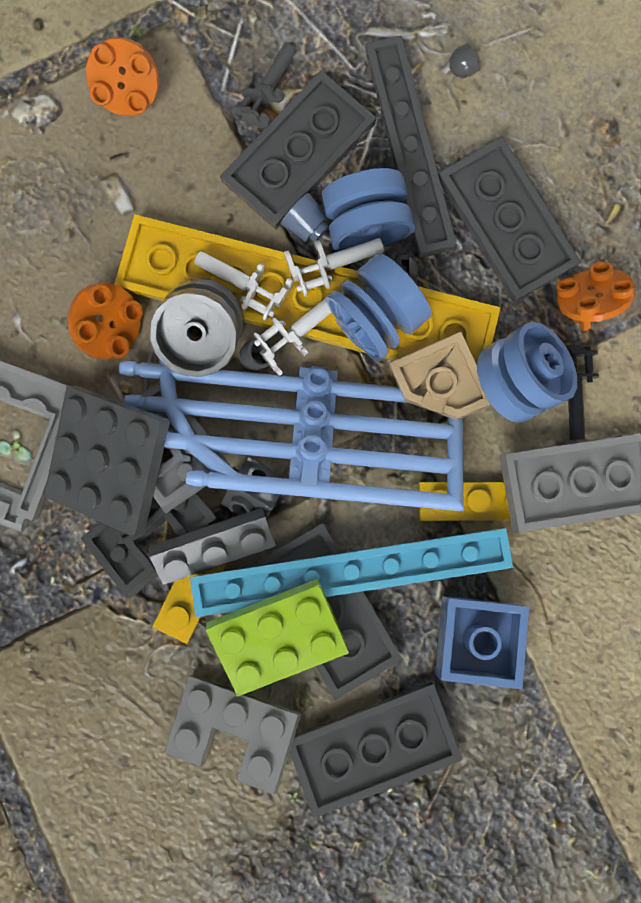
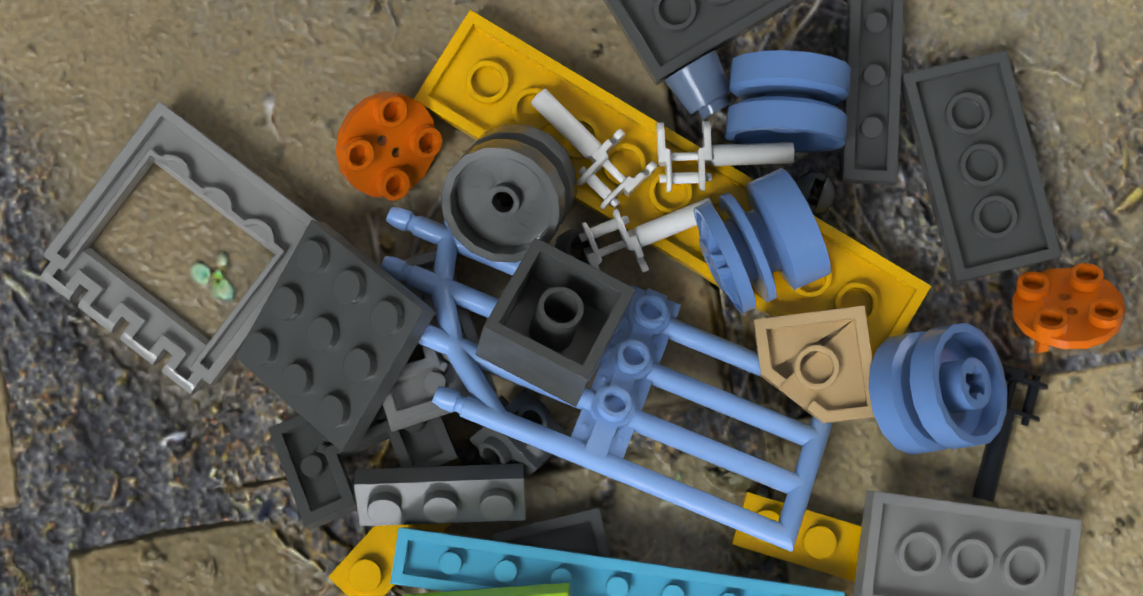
camera: 25 degrees right, 0 degrees up
none -> dark grey brick [475,237,636,407]

